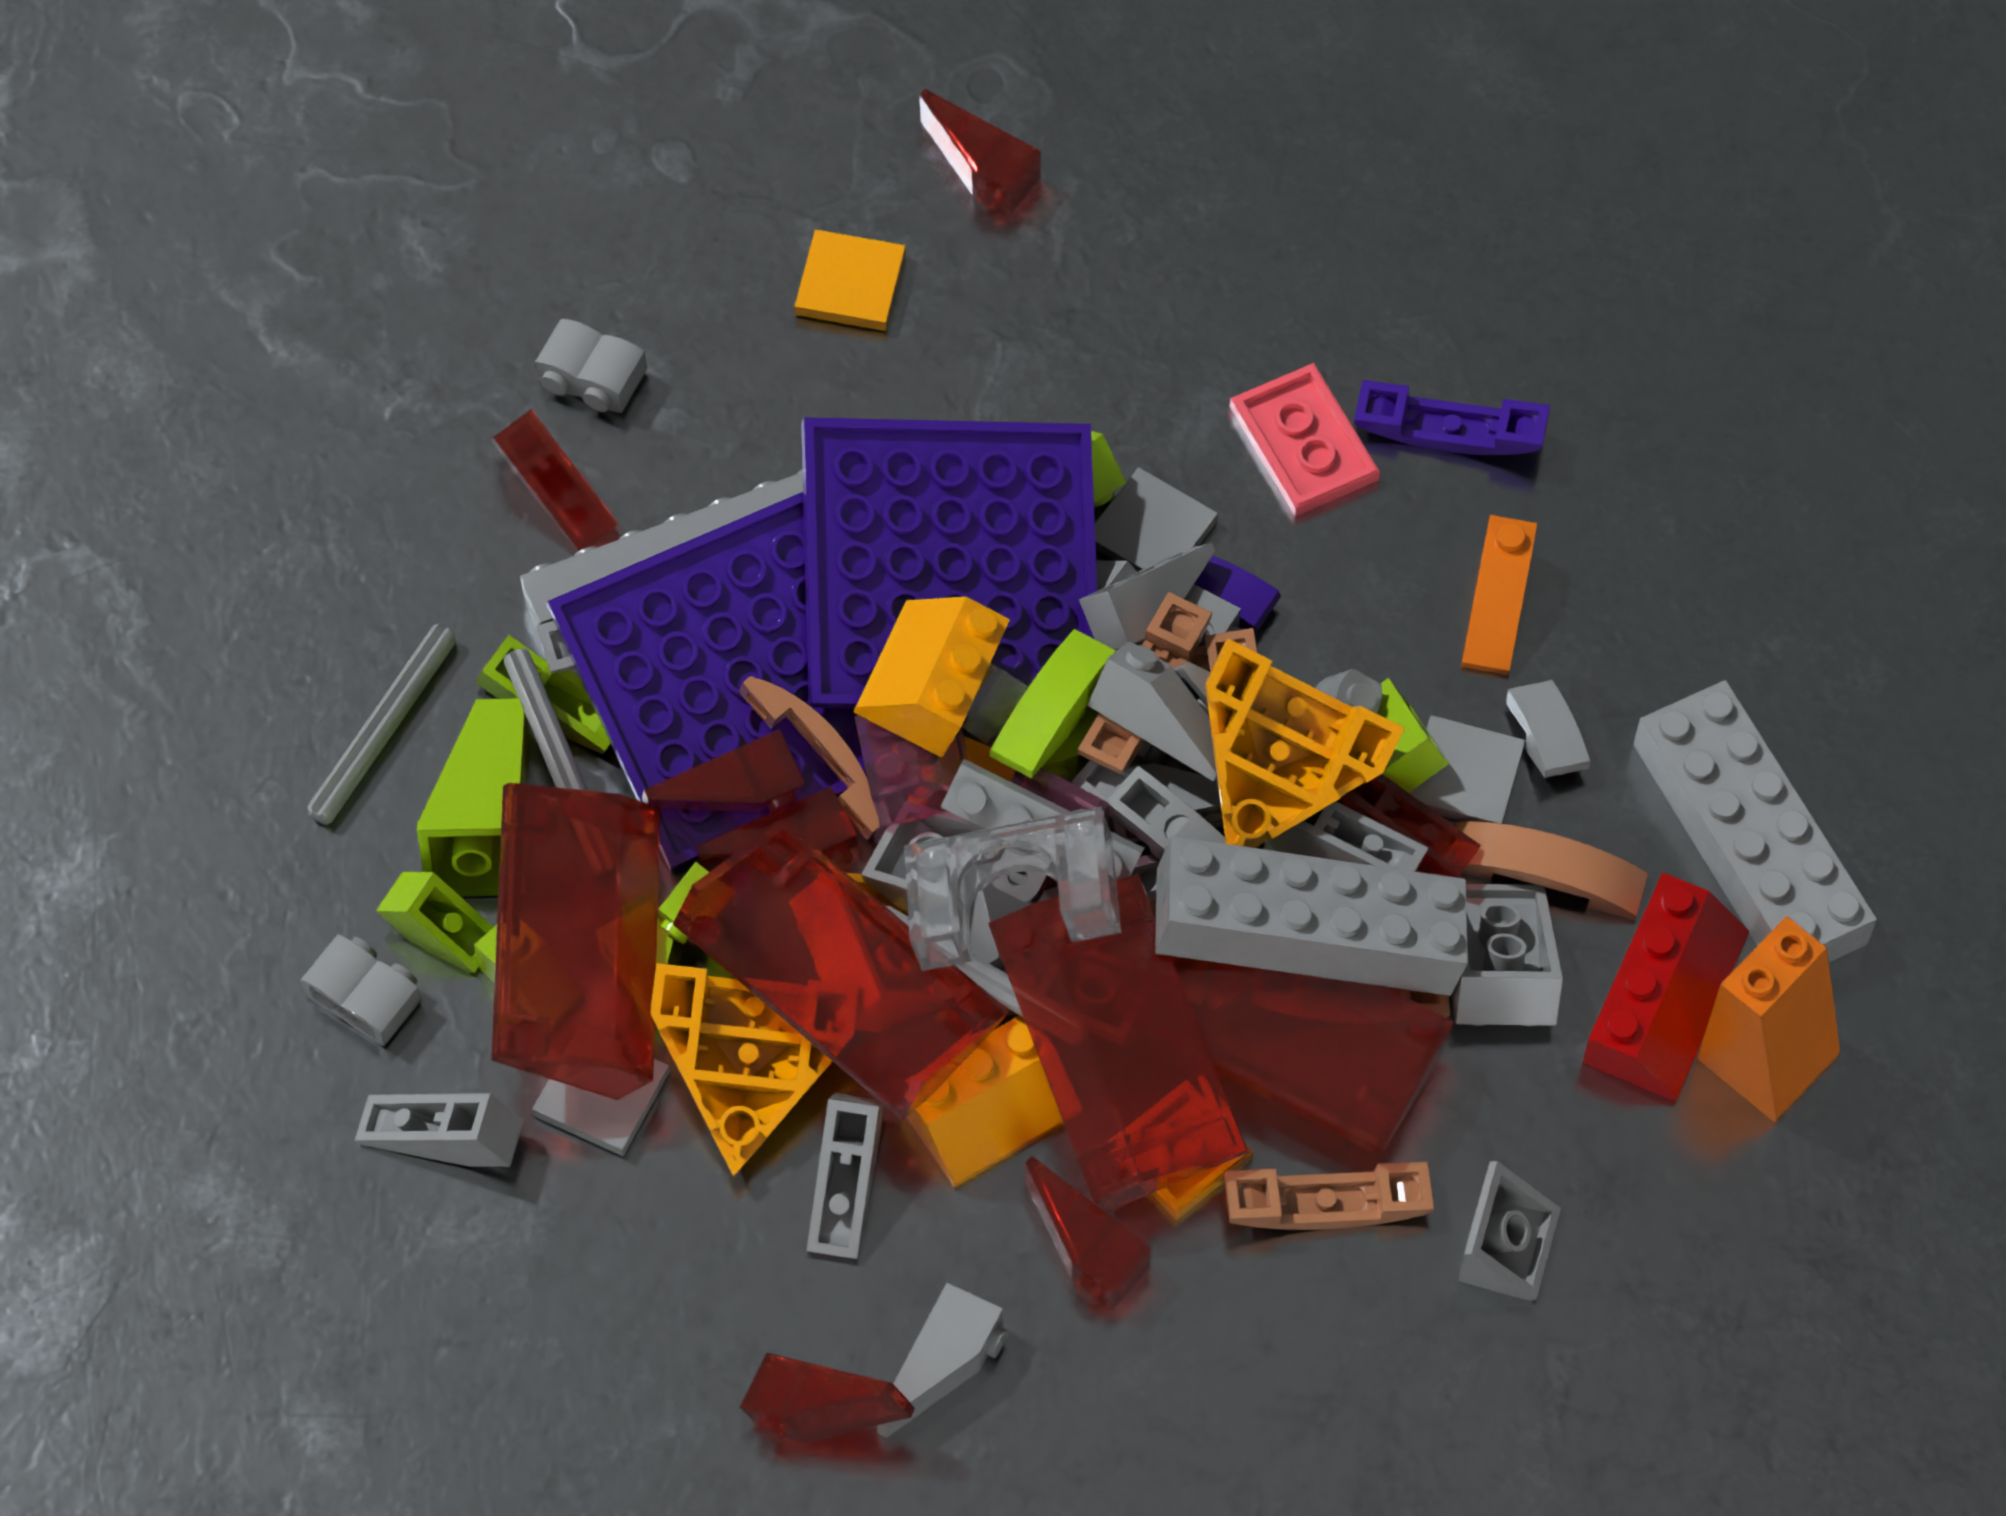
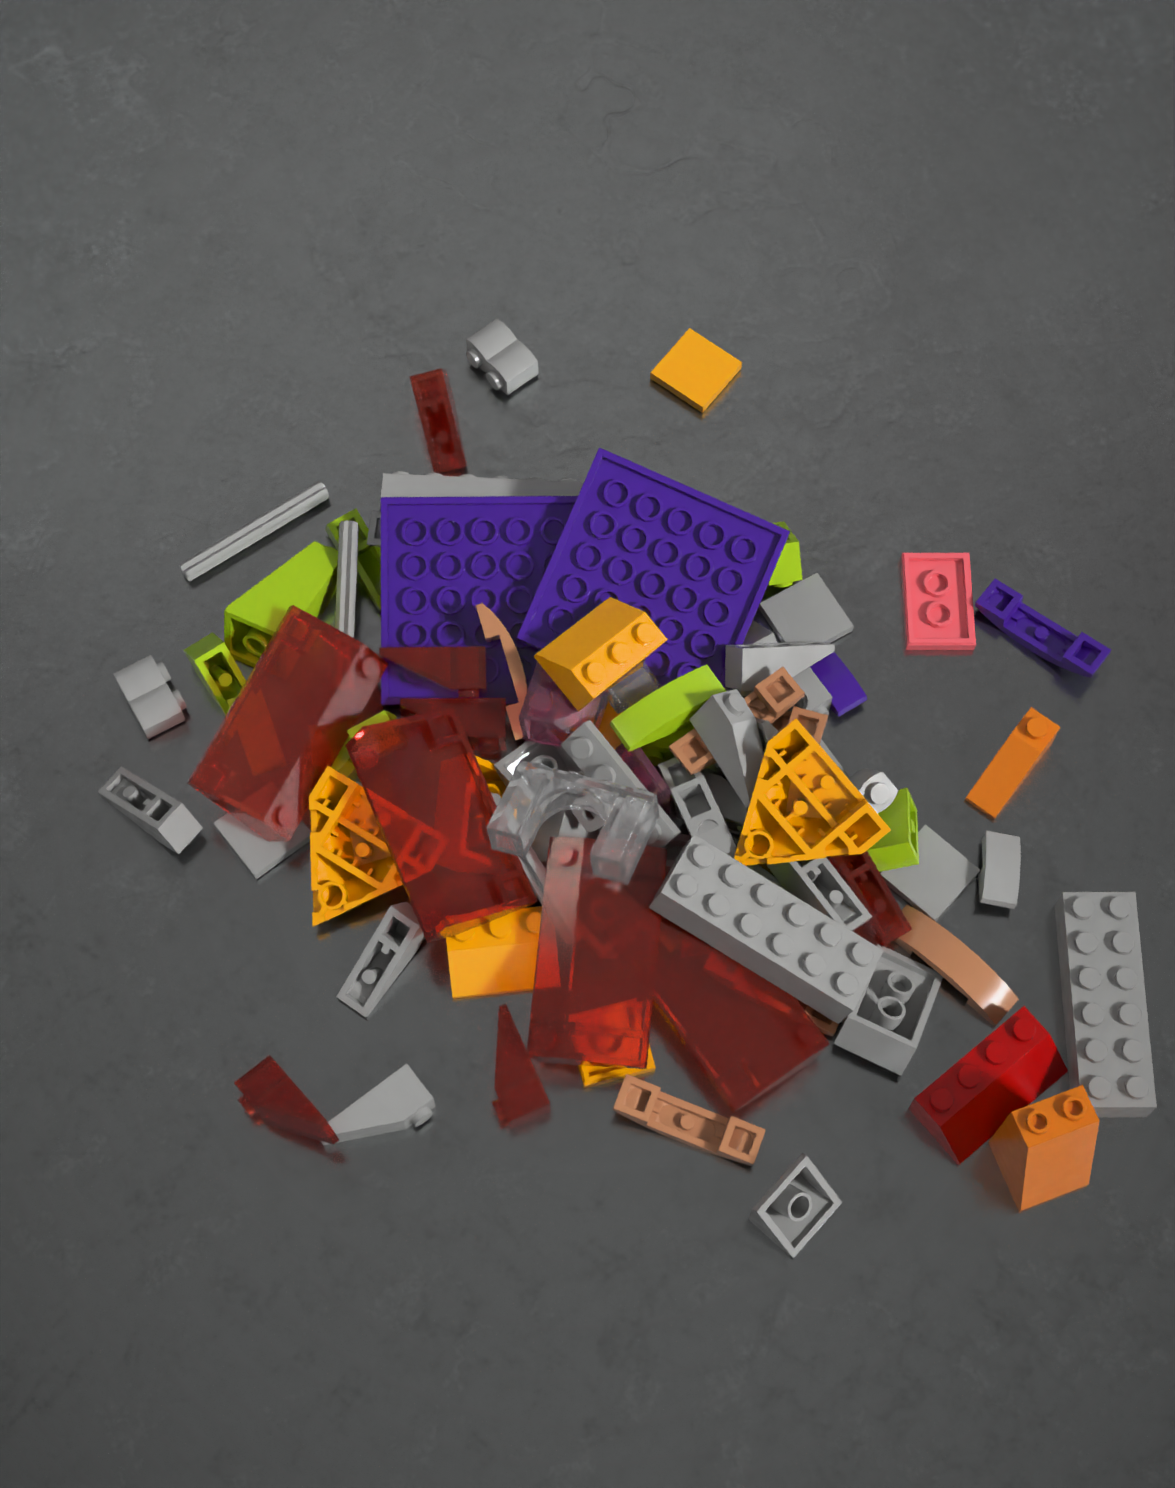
camera: 25 degrees right, 5 degrees up
clear red slope [920,89,1041,216] -> none

